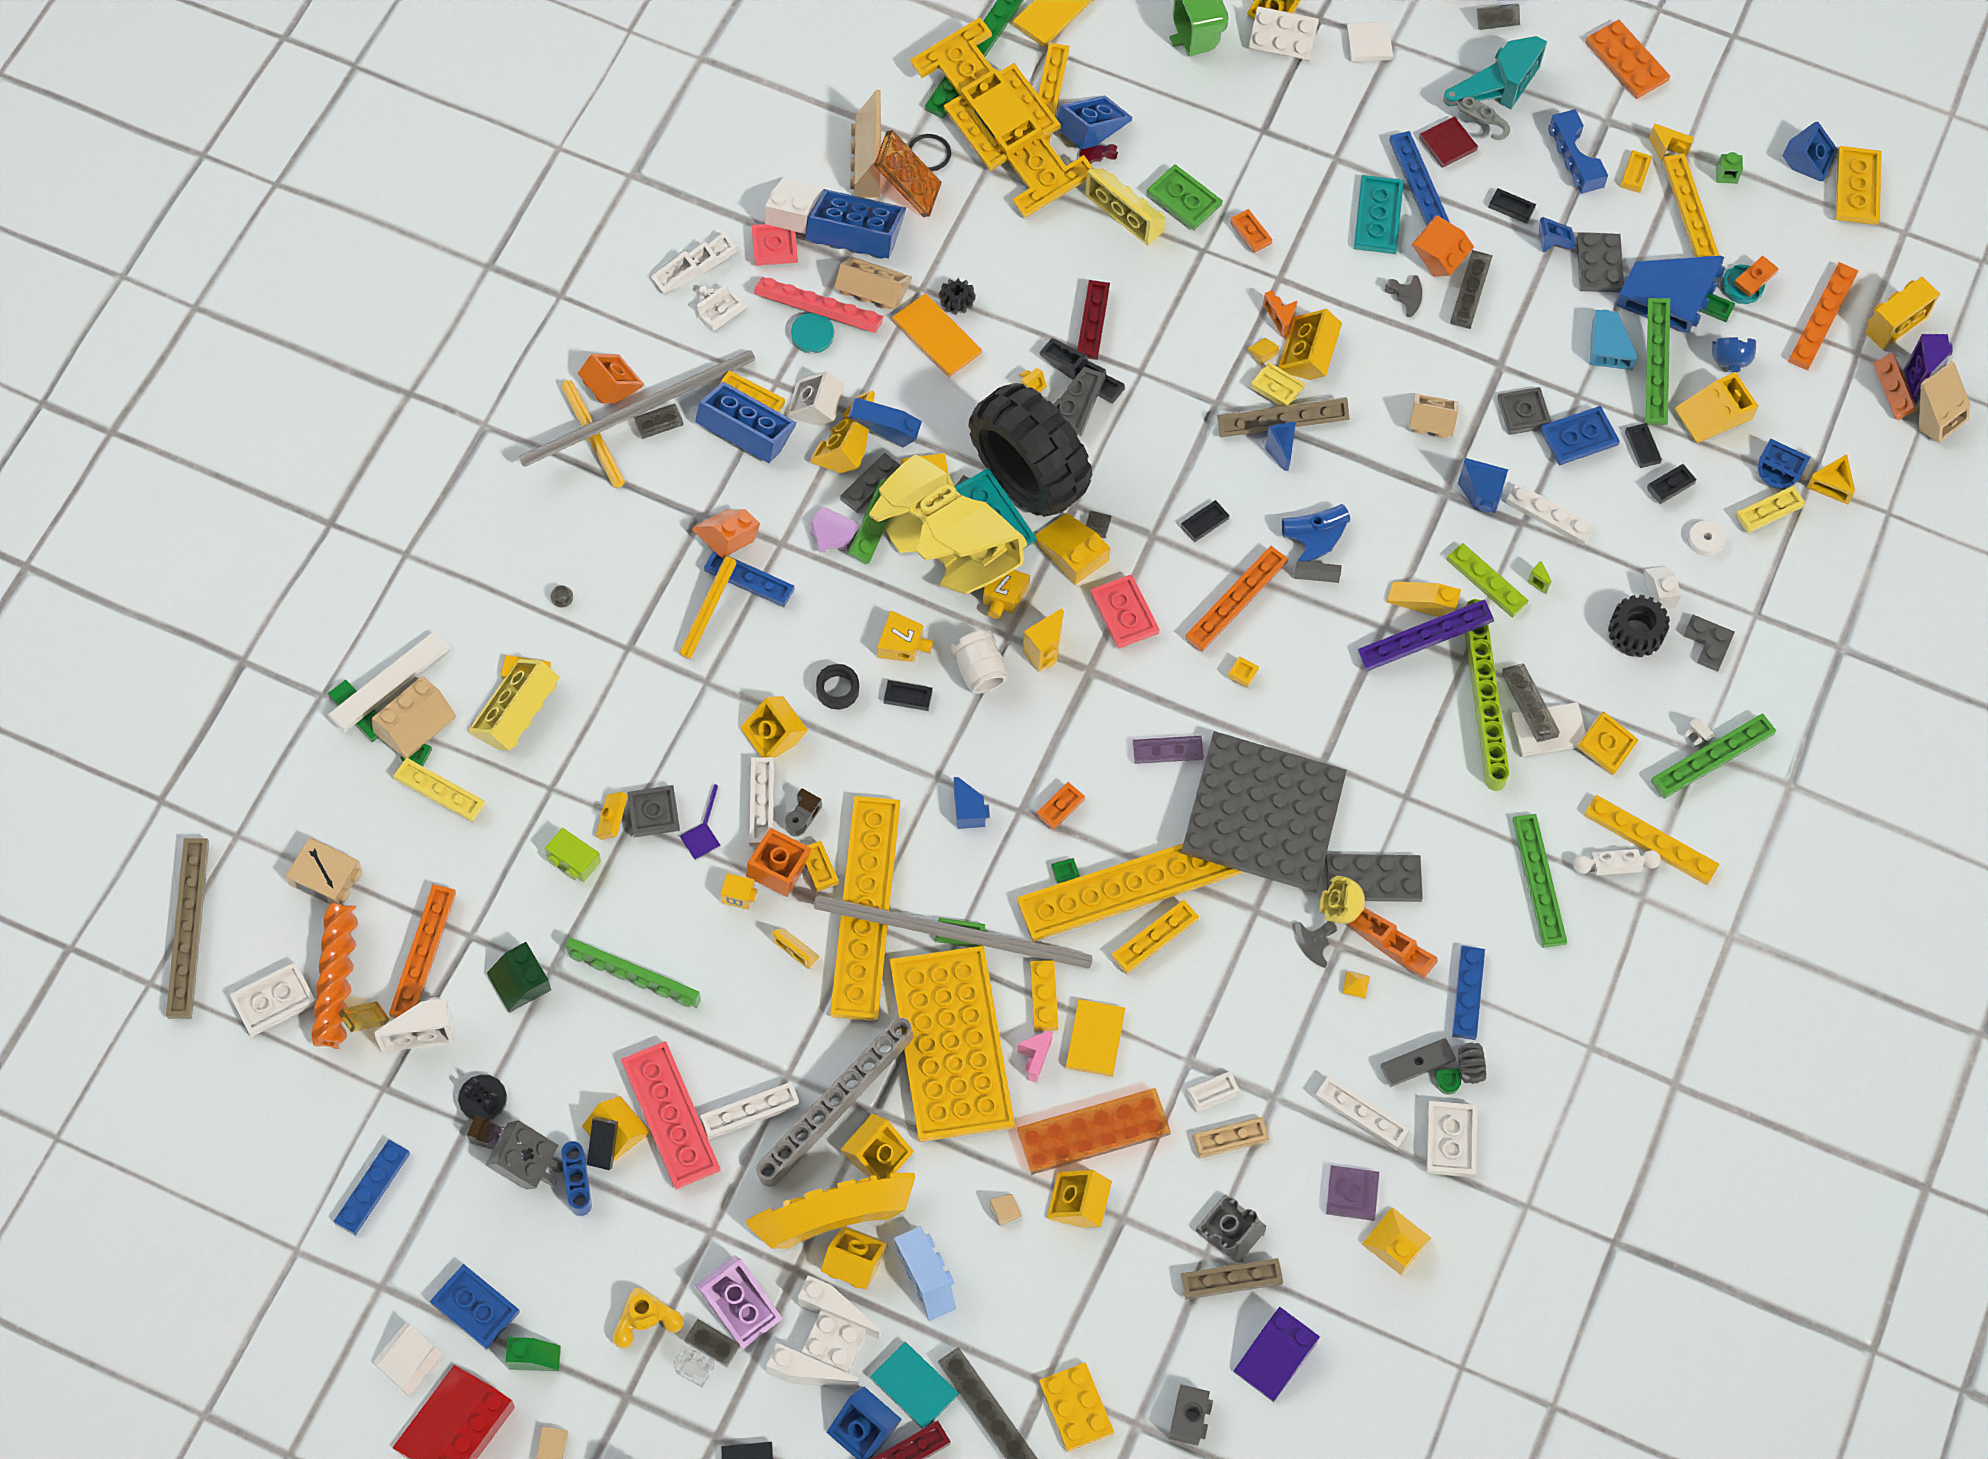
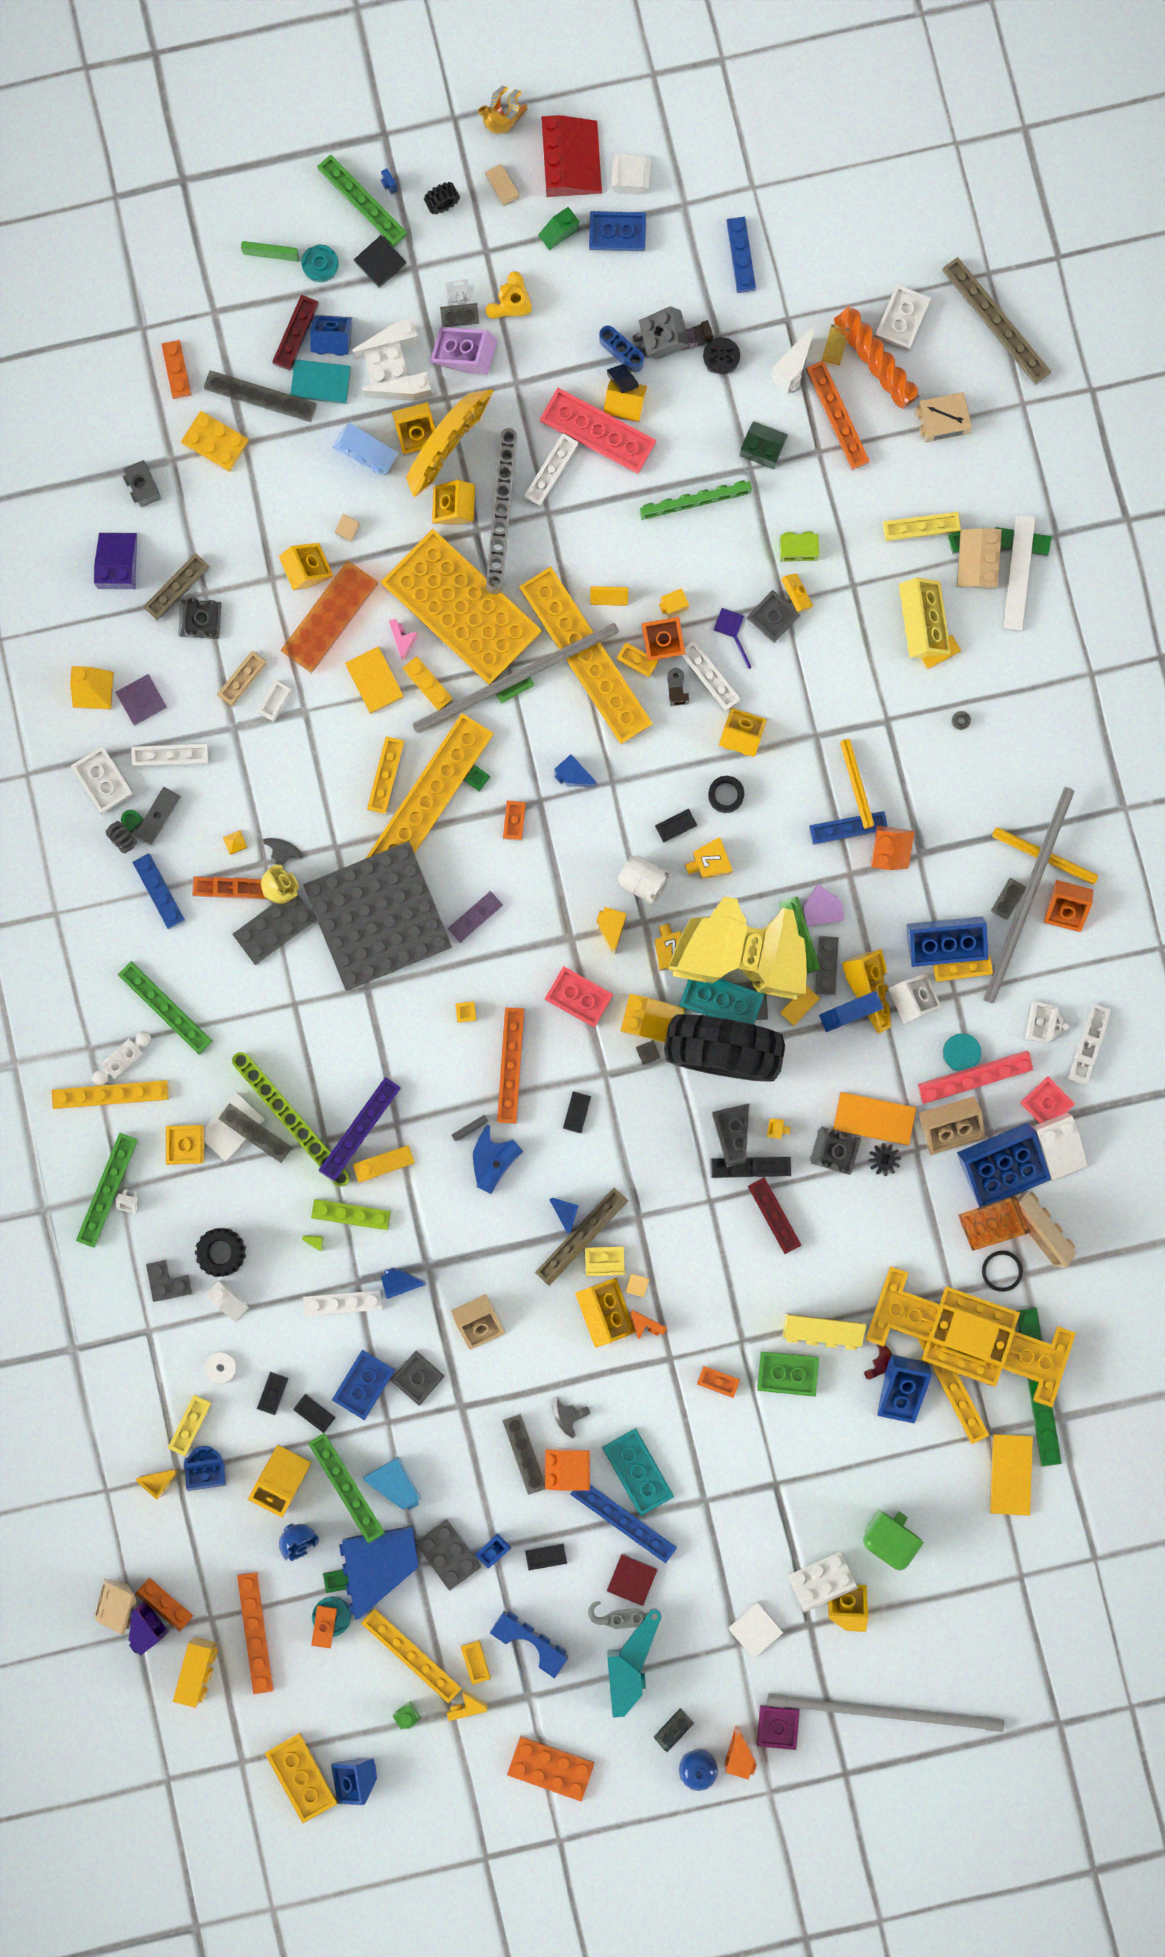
camera: 150 degrees right, 20 degrees up
none -> dark grey slope [810,1127,861,1175]

